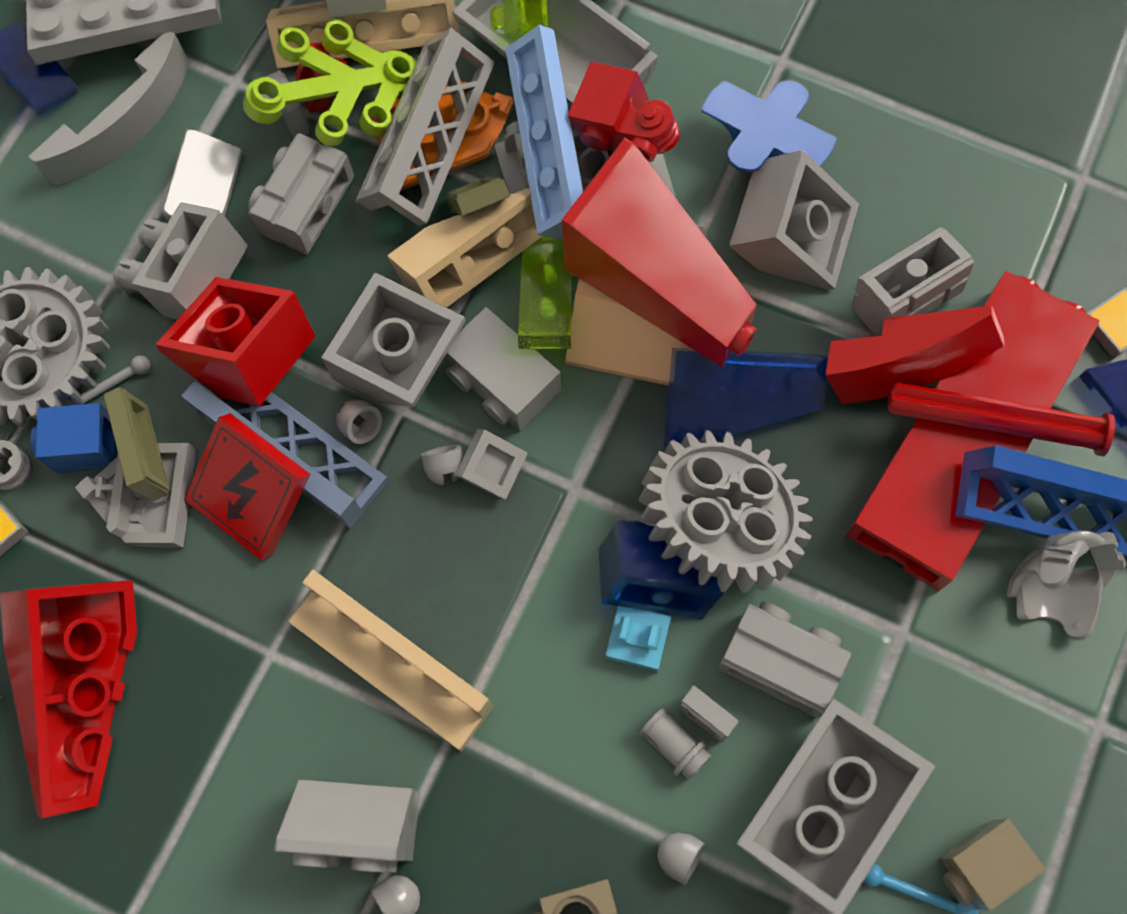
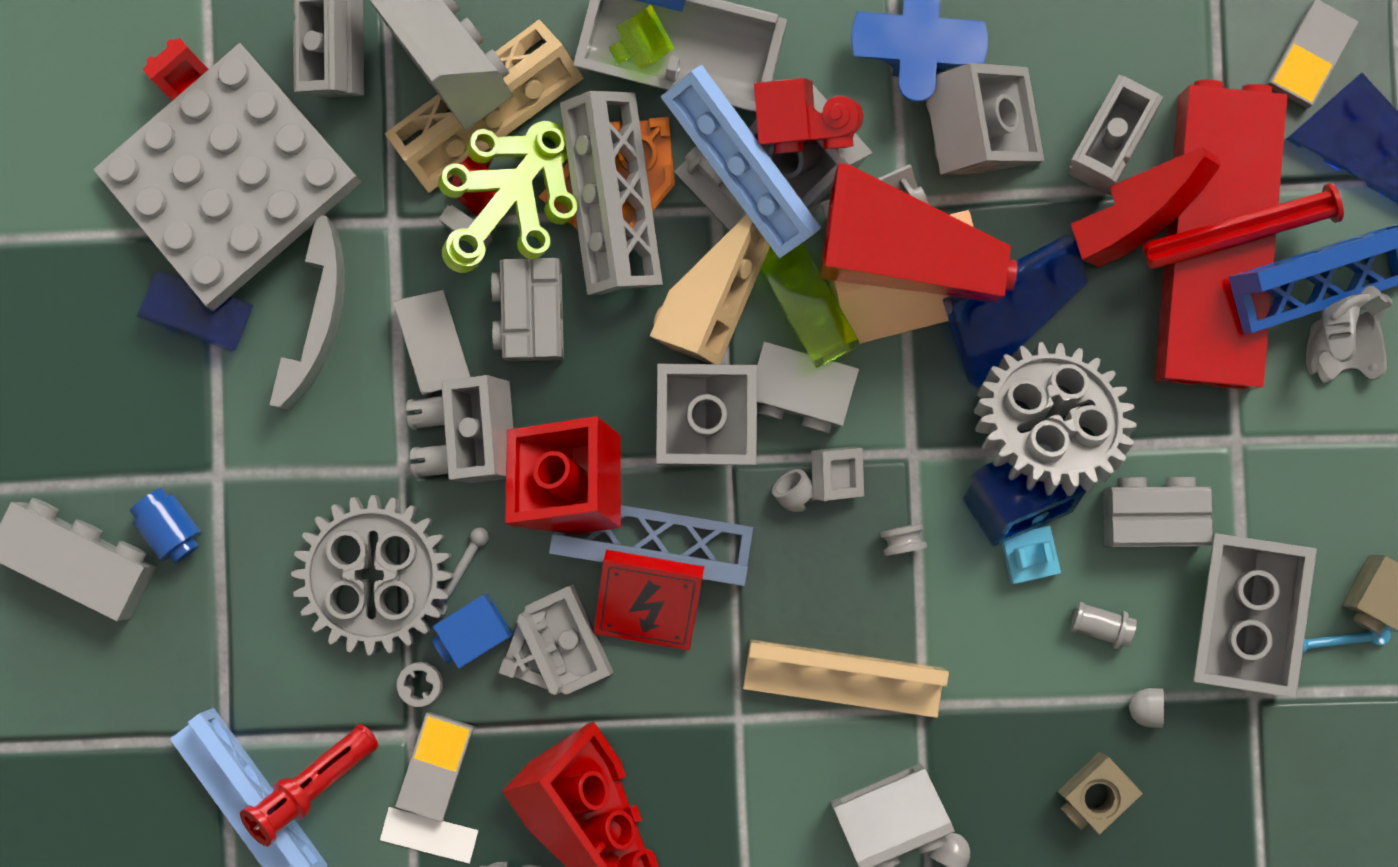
camera: 30 degrees left, 15 degrees up
olive tile [104,387,170,501] -> none
light grey hinge [336,399,382,444] -> none
olive tile [445,177,510,216] -> none
light grey tile [679,686,739,742] -> none
none -> light grey bush [880,523,928,556]

